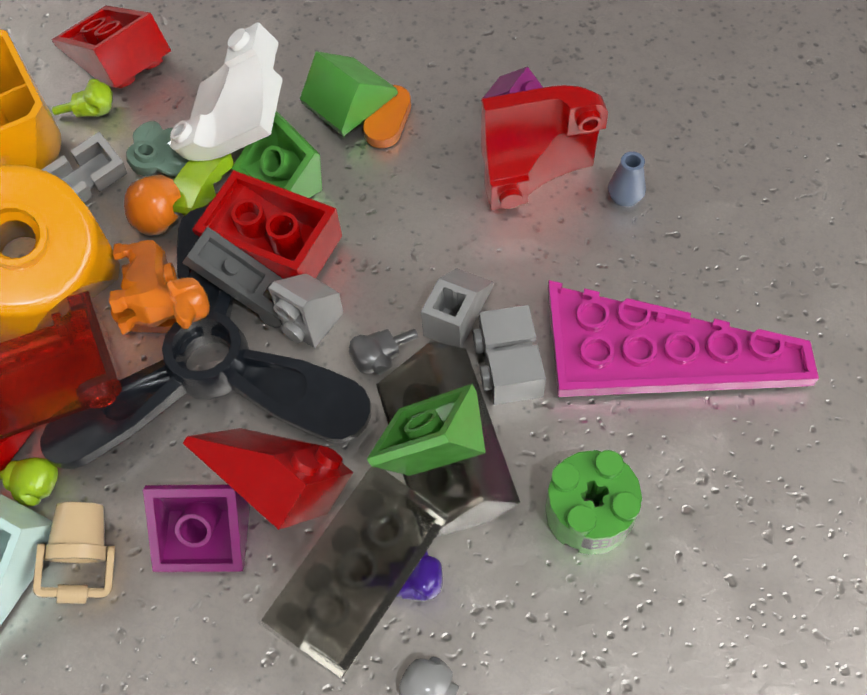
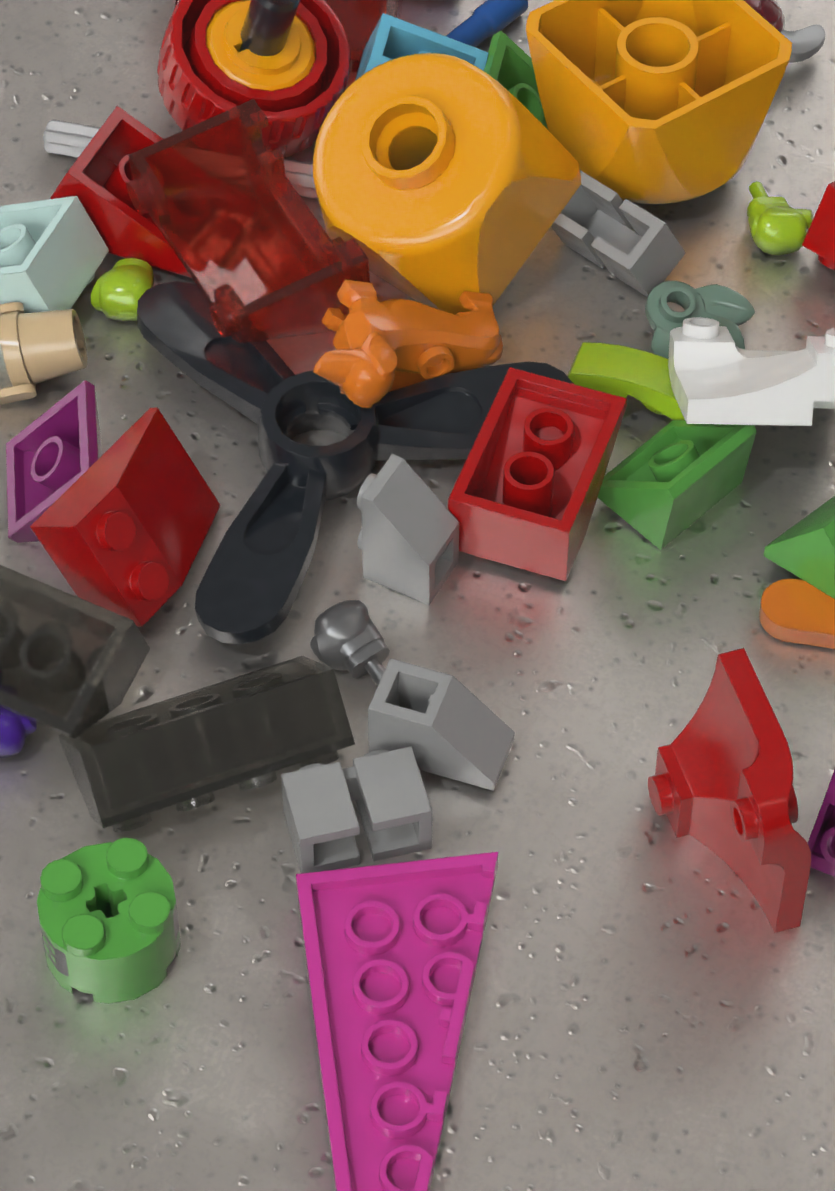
camera: 80 degrees right, 10 degrees down
orange hair [124,175,181,236] -> none
dark grey plate [182,227,283,328] -> none
bright green slope [367,384,486,476] -> none
sand blue cone [608,152,646,207] -> none

